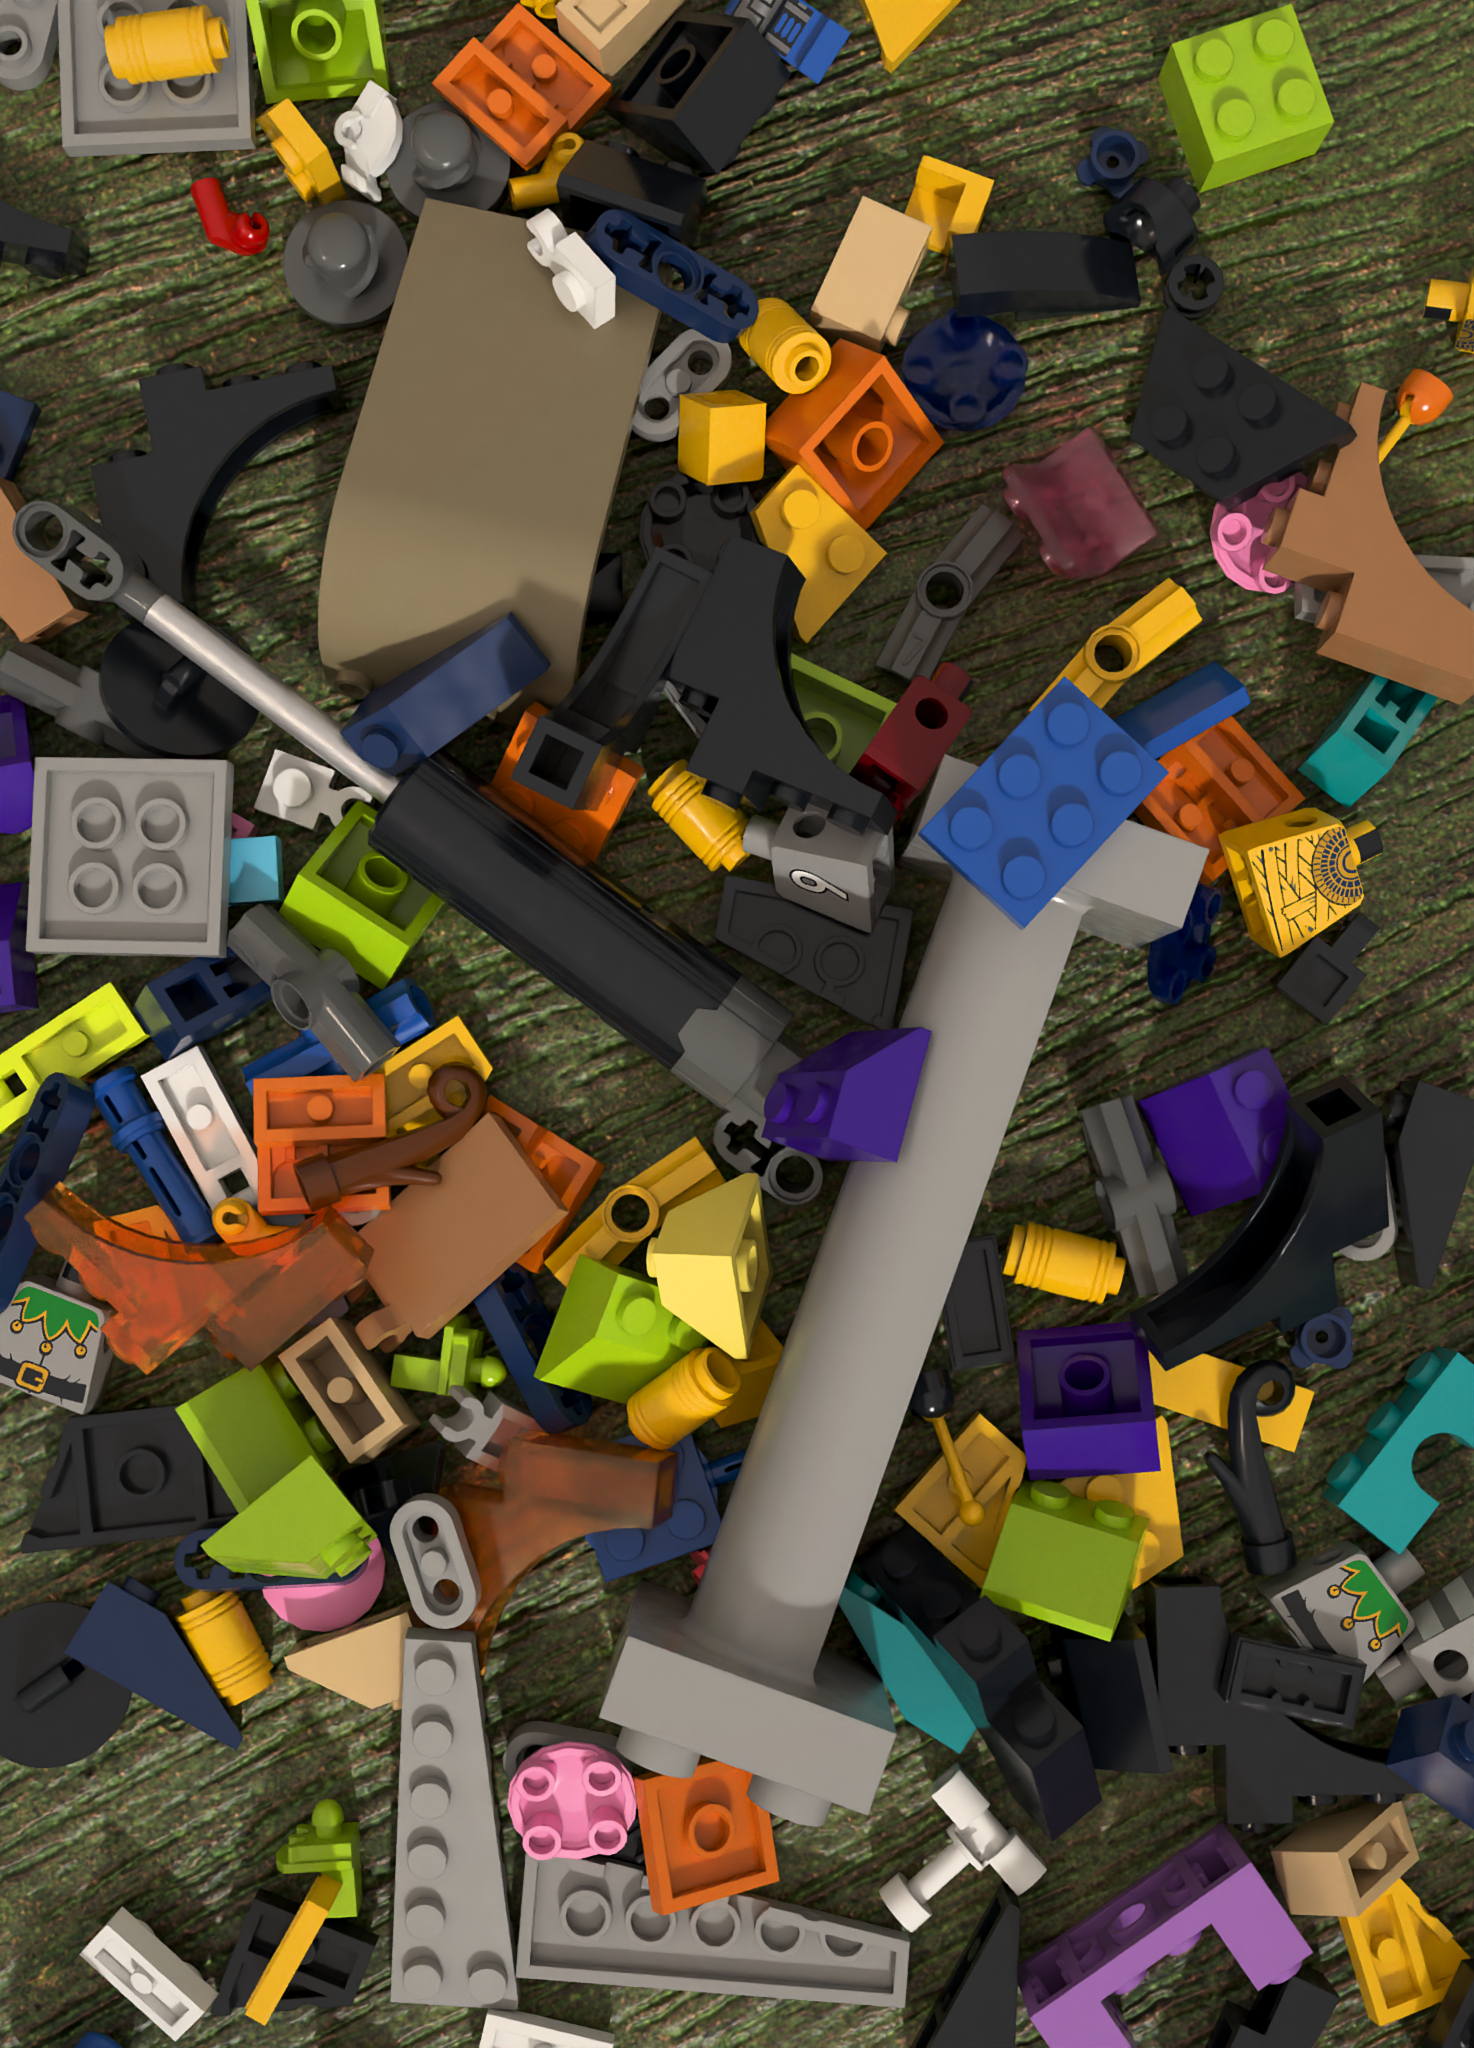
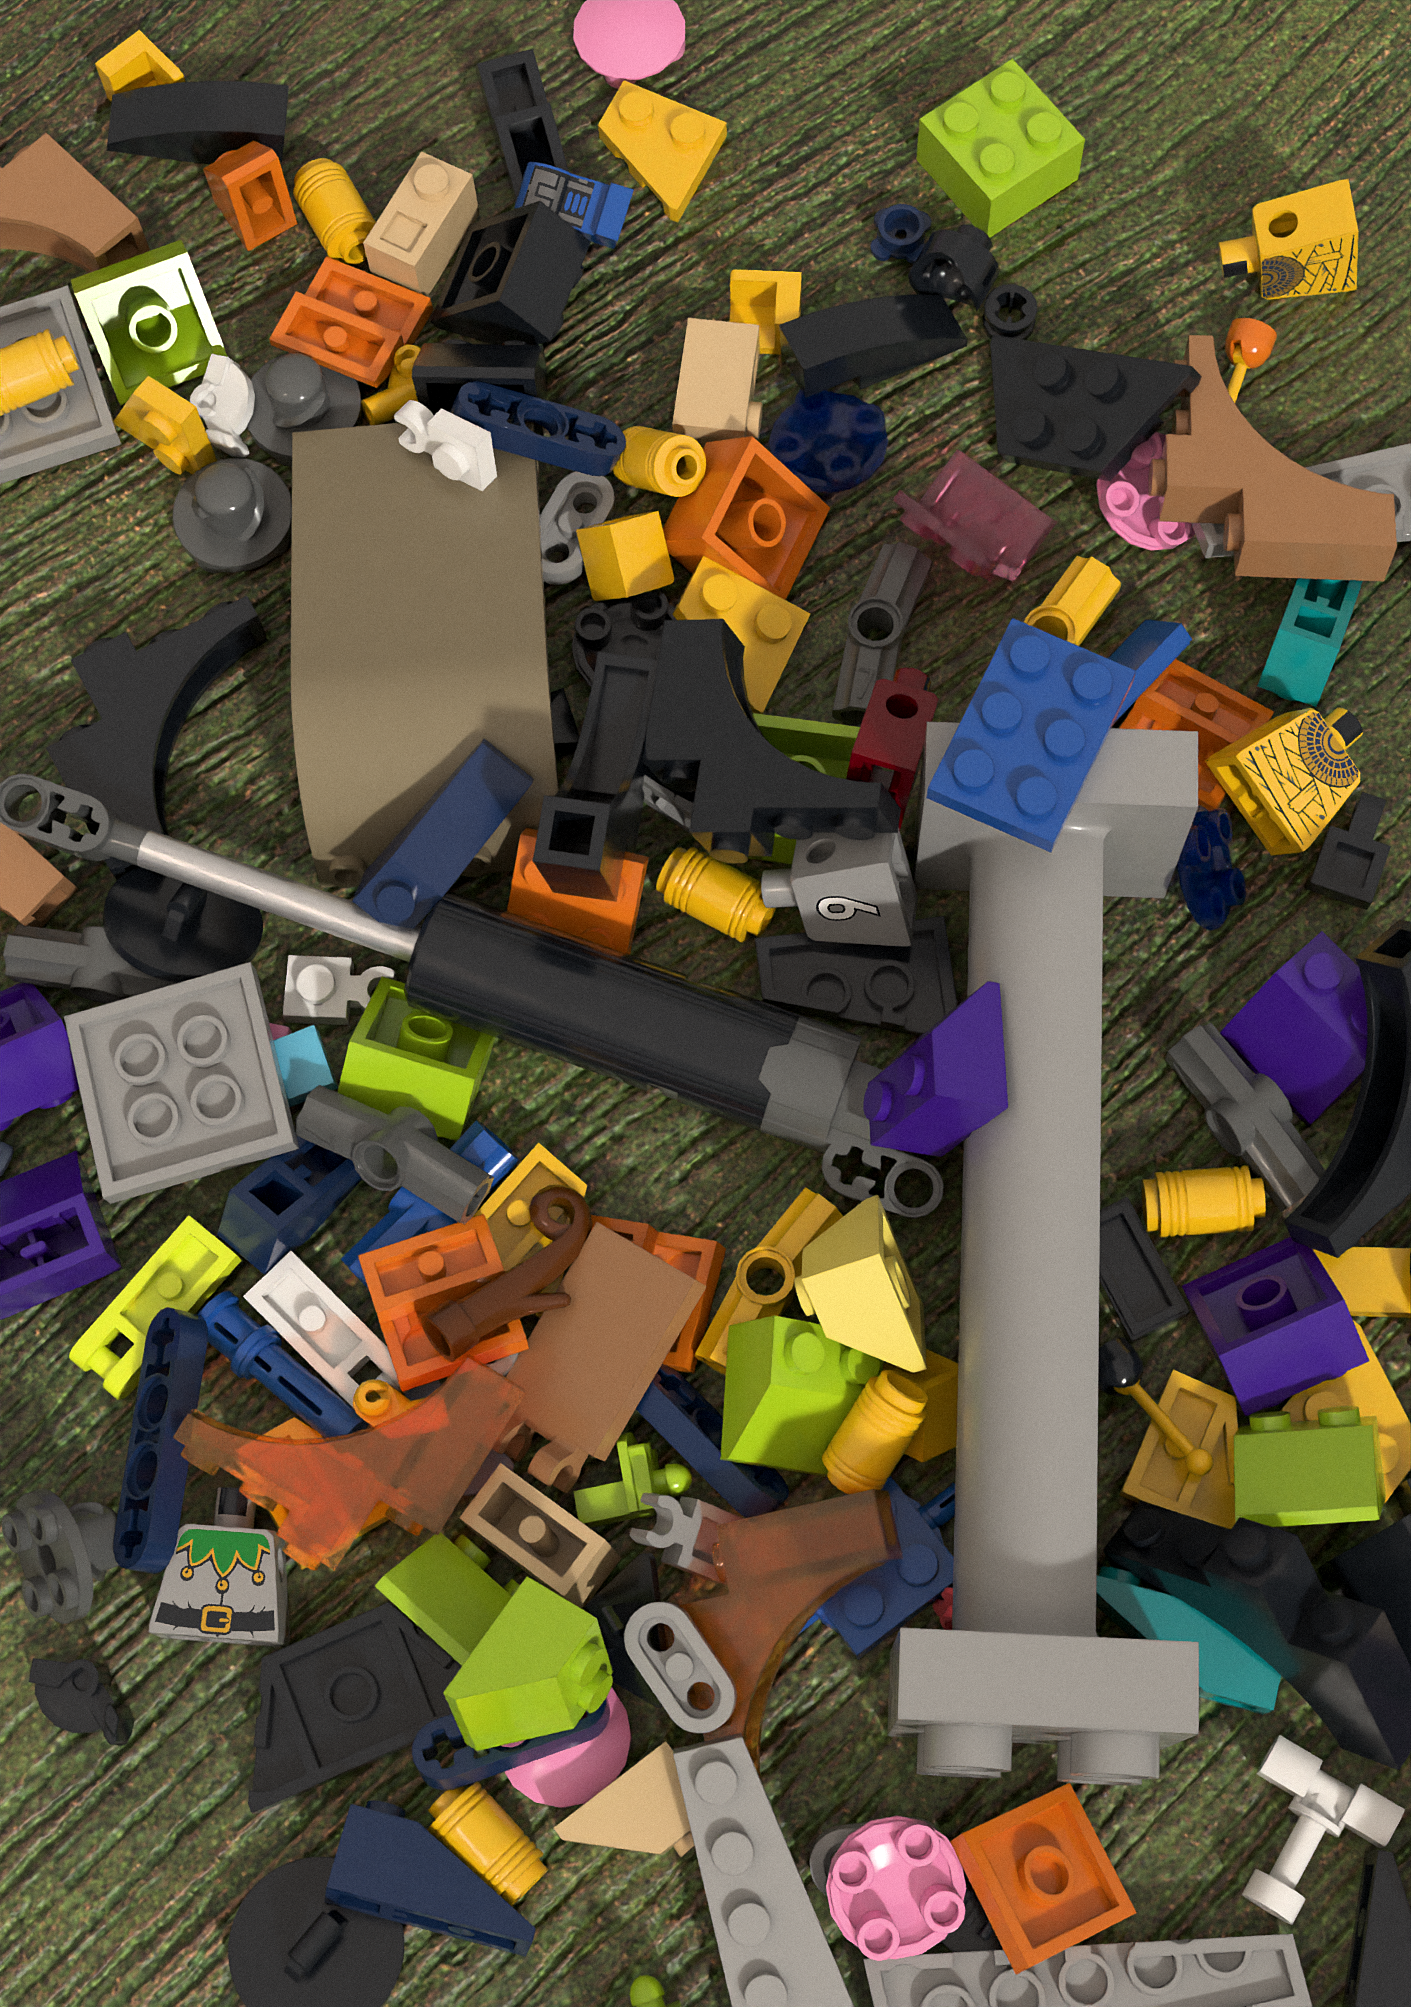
camera: 10 degrees left, 15 degrees down
red arm [190,177,270,257] -> none

